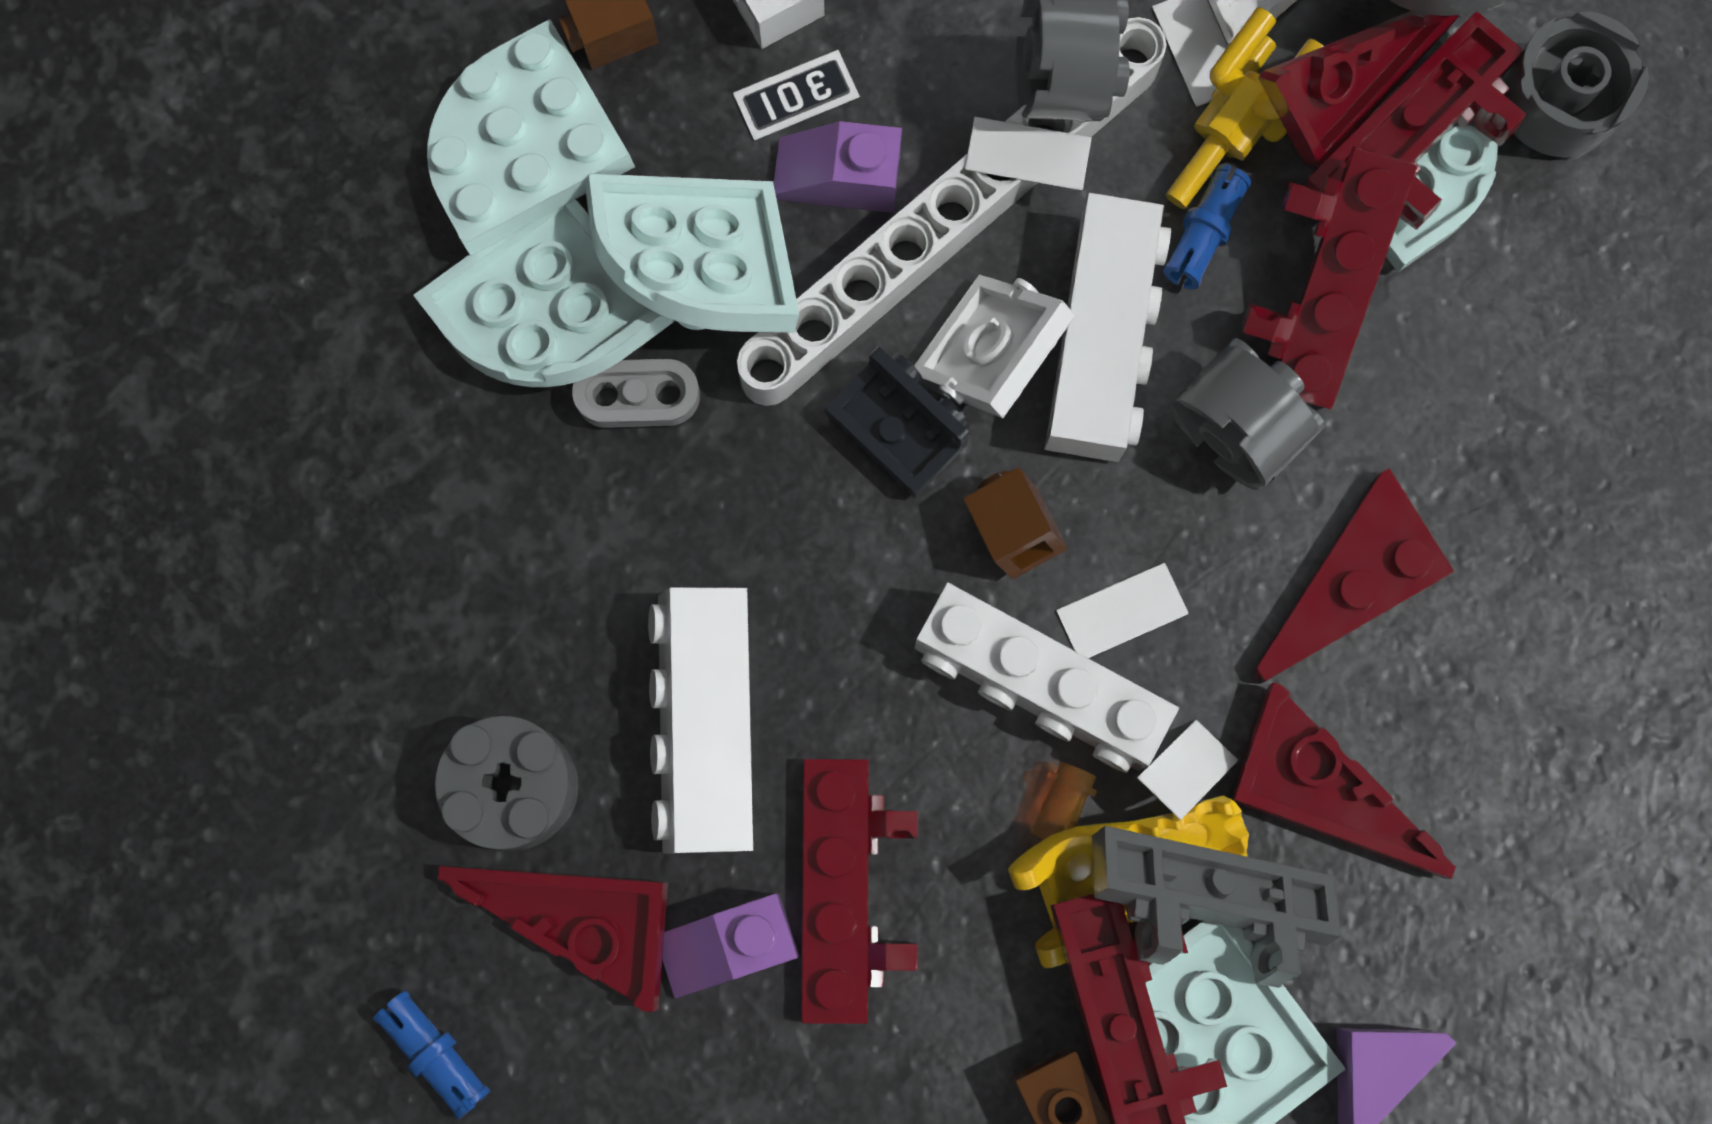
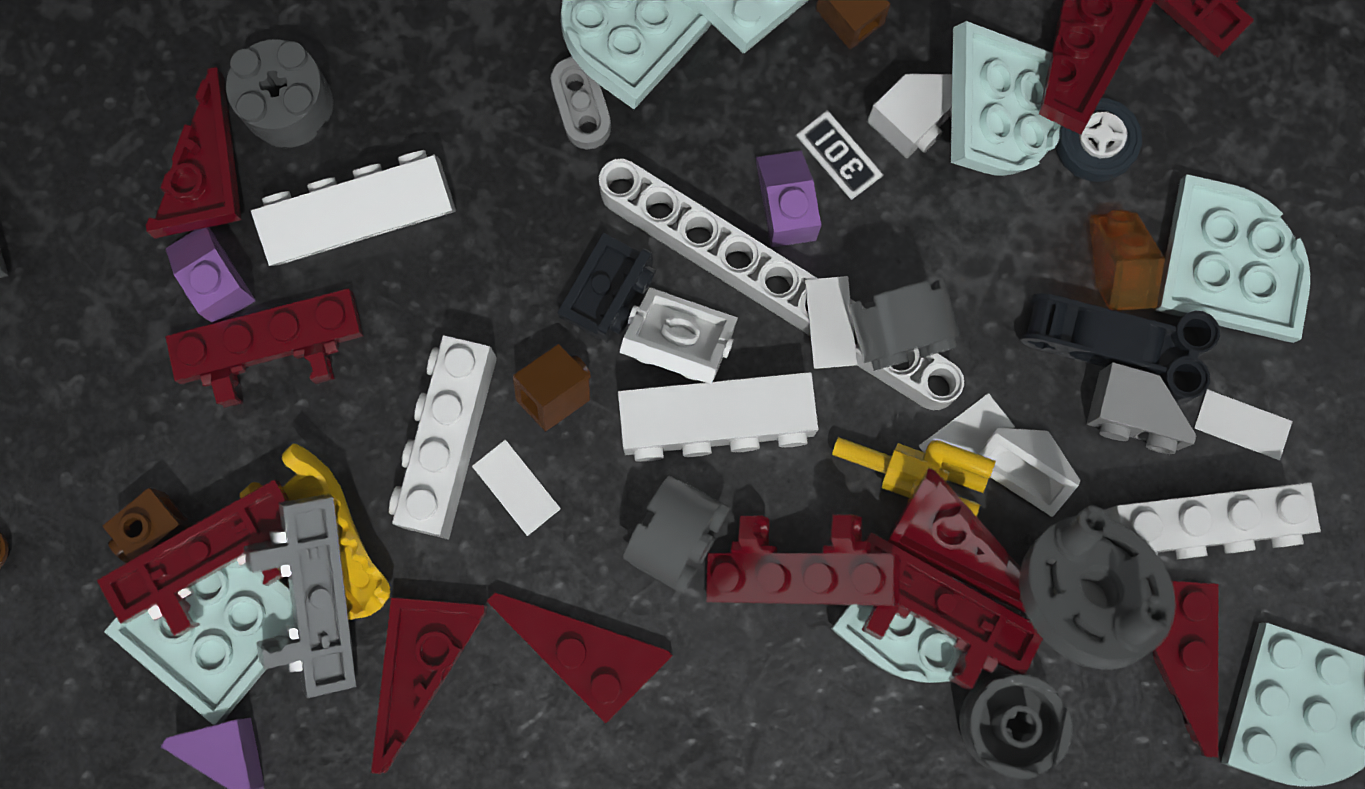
camera: 75 degrees right, 0 degrees up
blue pin [373,990,491,1120] -> none
light aqua plate [586,174,799,333] -> none
clear orange pin [1029,762,1097,839] -> none
white sticker [1137,720,1238,820] -> none
blue pin [1163,164,1252,290] -> none

